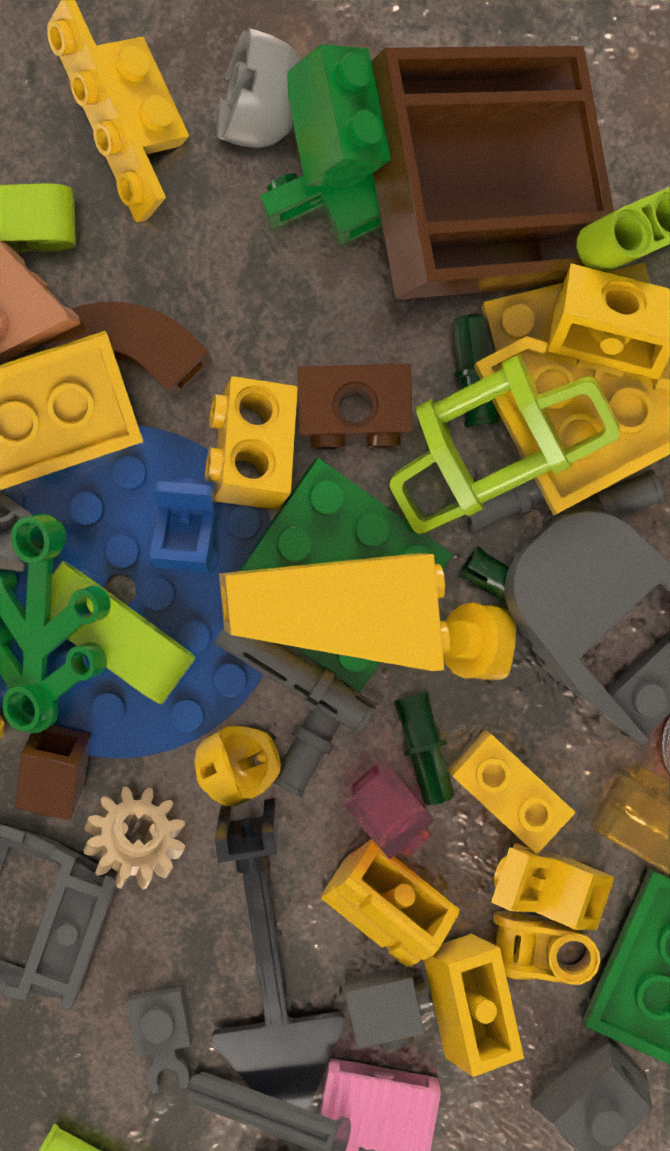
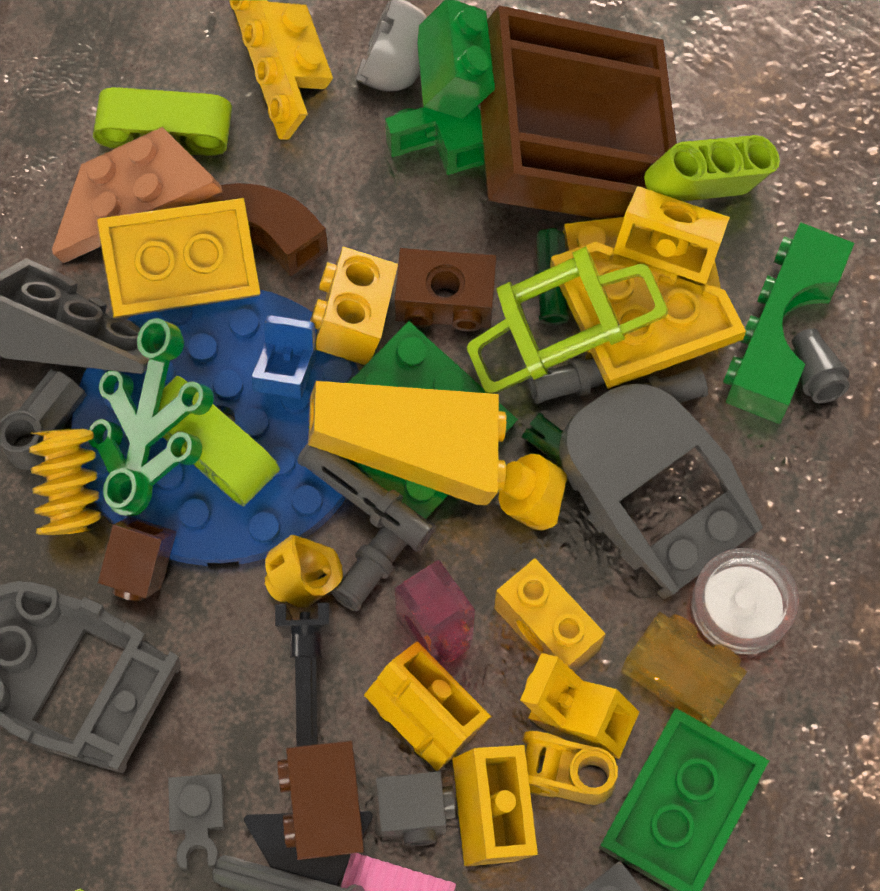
camera: 10 degrees right, 20 degrees down
tan gear [84,786,185,889] -> none
dark green axle [394,692,454,806] -> none
none -> reddish brown brick [278,740,364,860]

